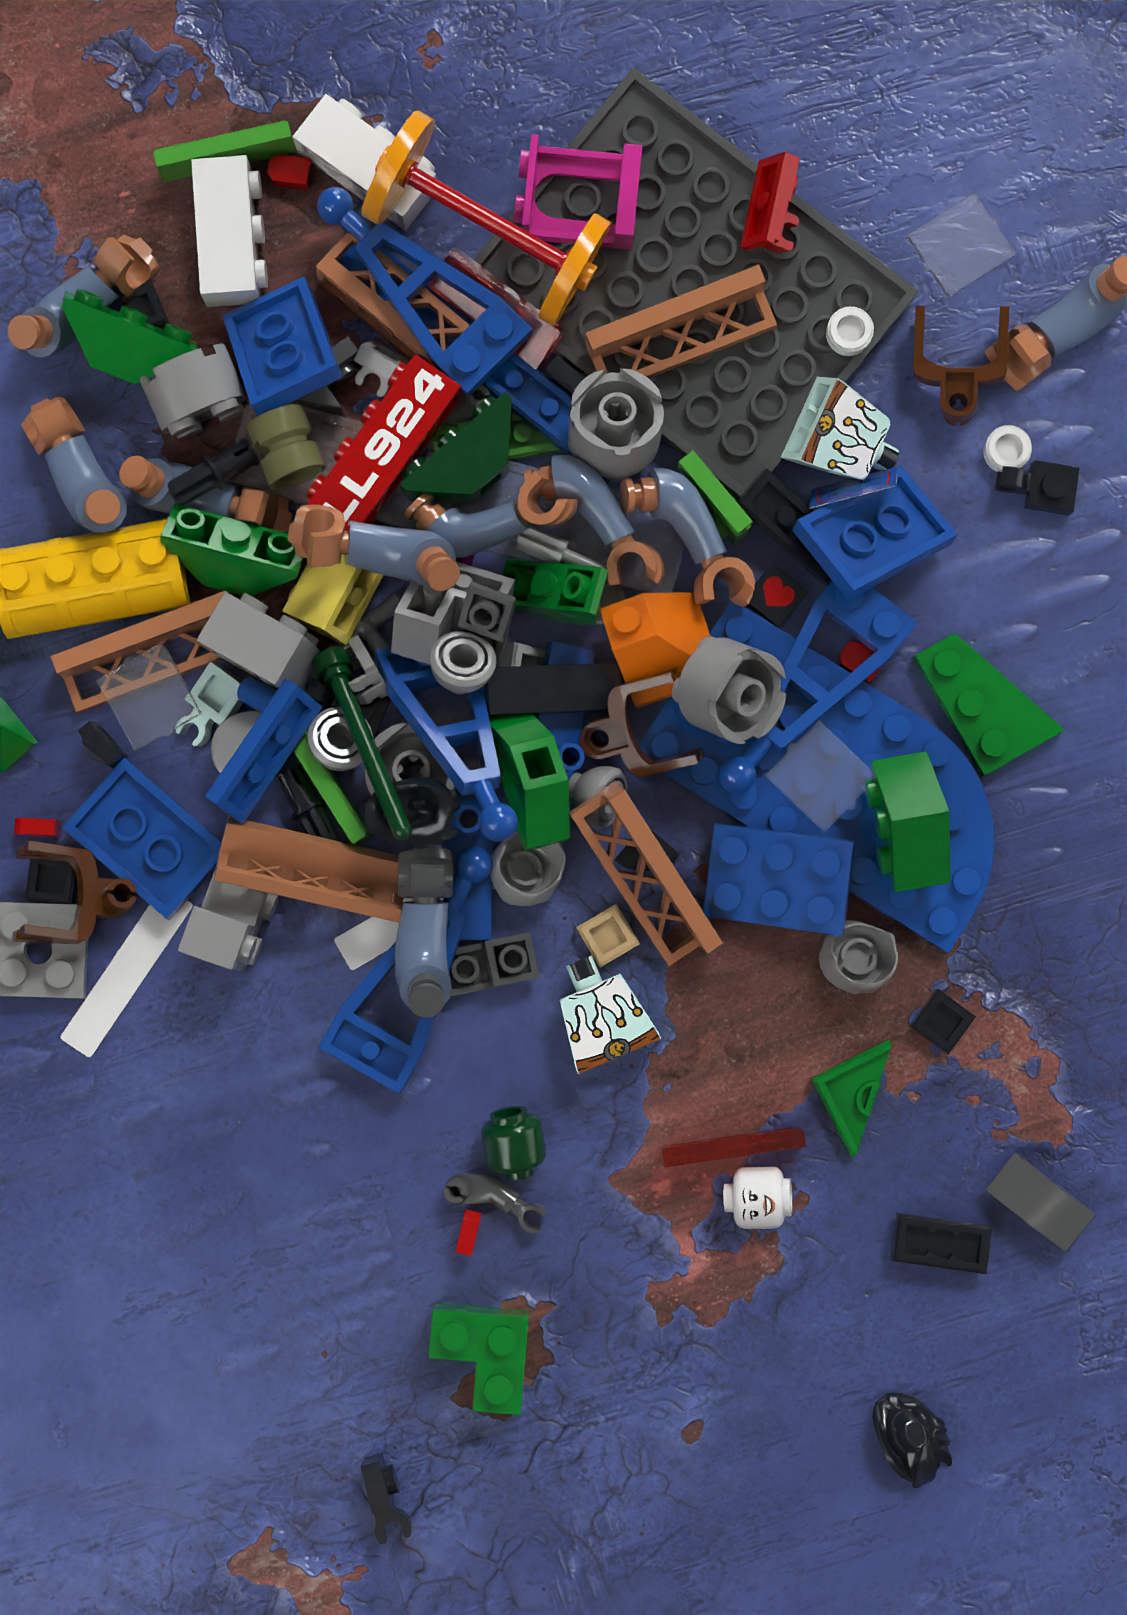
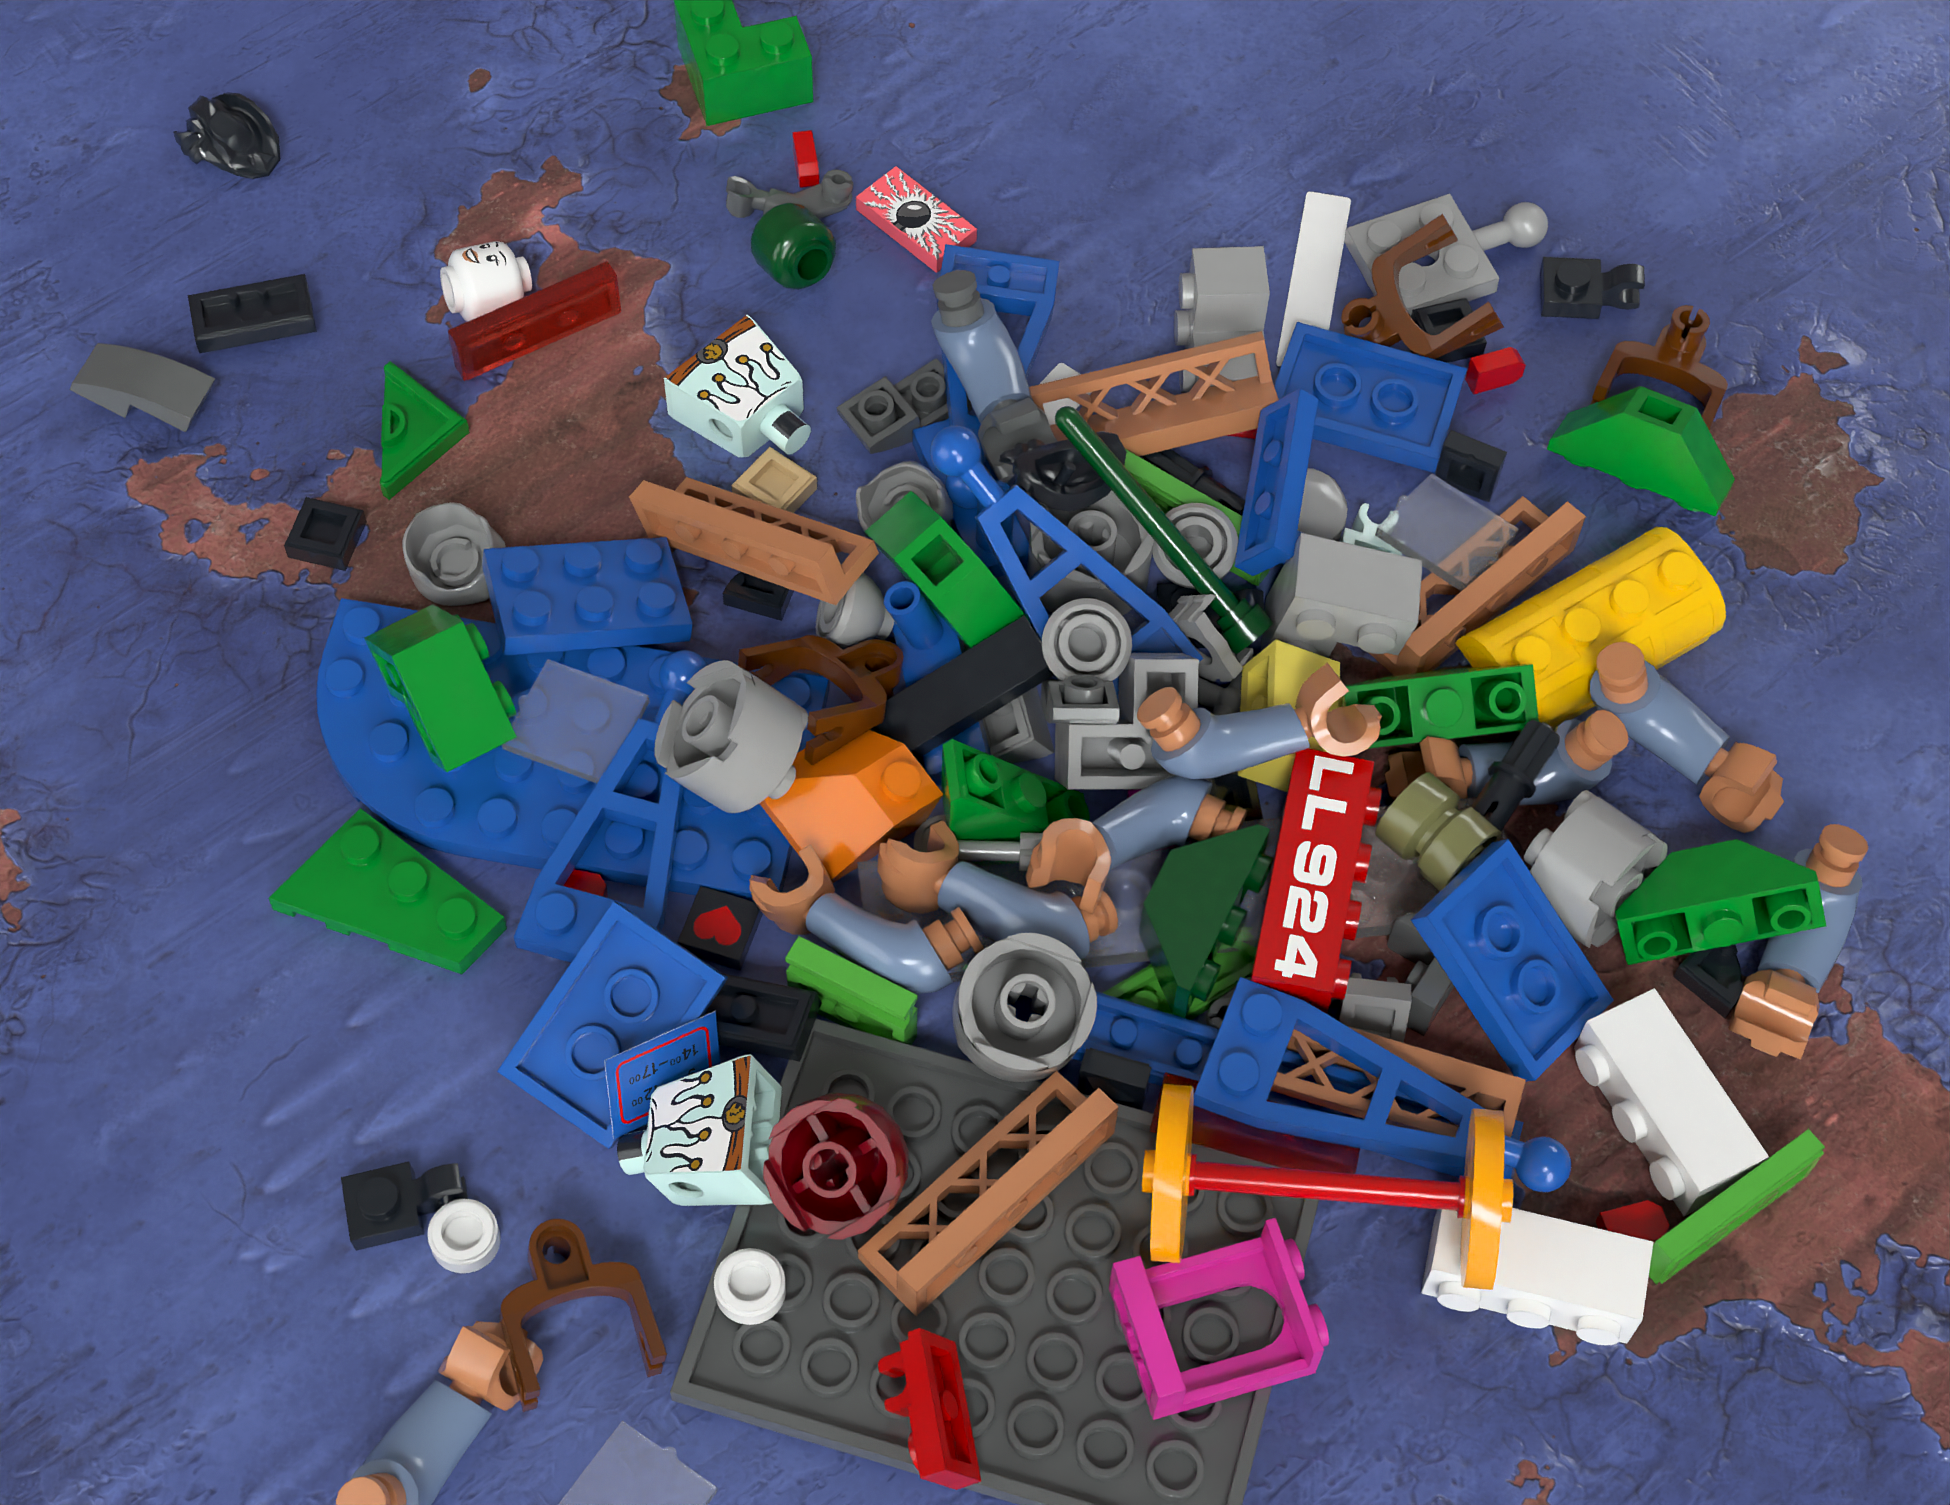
camera: 155 degrees right, 25 degrees down
none -> dark red cylinder [763,1093,909,1240]
none -> tile [856,166,977,273]

